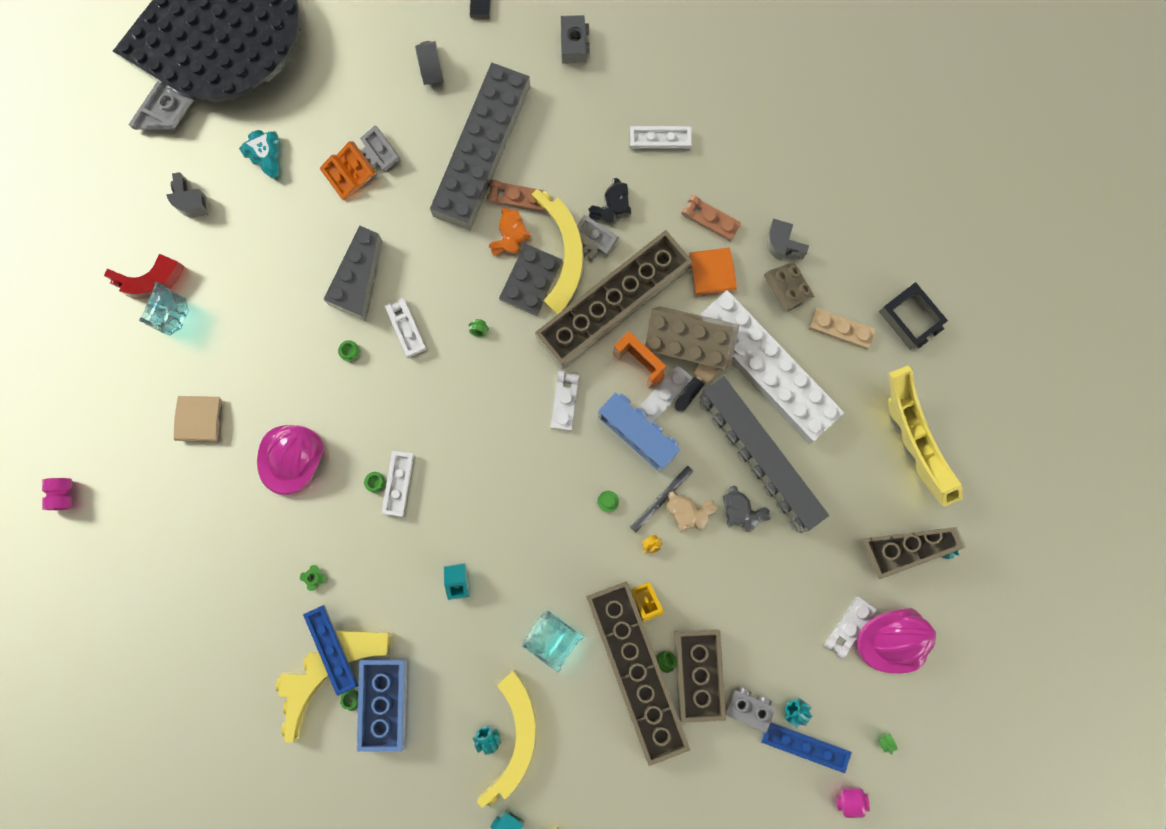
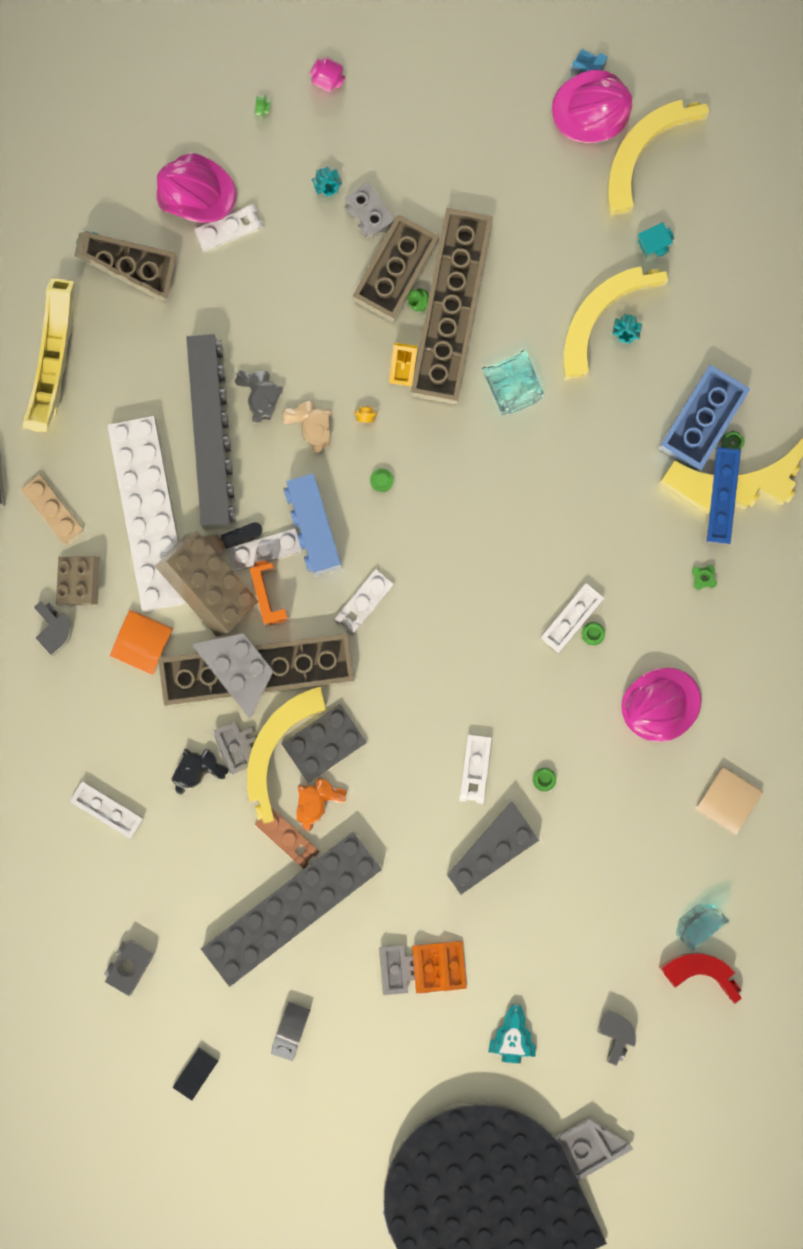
camera: 145 degrees left, 5 degrees up
teal brick [444,563,469,600] -> none
bright green plate [469,319,489,337] -> none
dark grey bar [630,466,693,533] -> none
nougat plate [681,195,741,242] -> none
blue tile [761,722,852,773] -> none
none -> light grey wing [192,633,274,718]

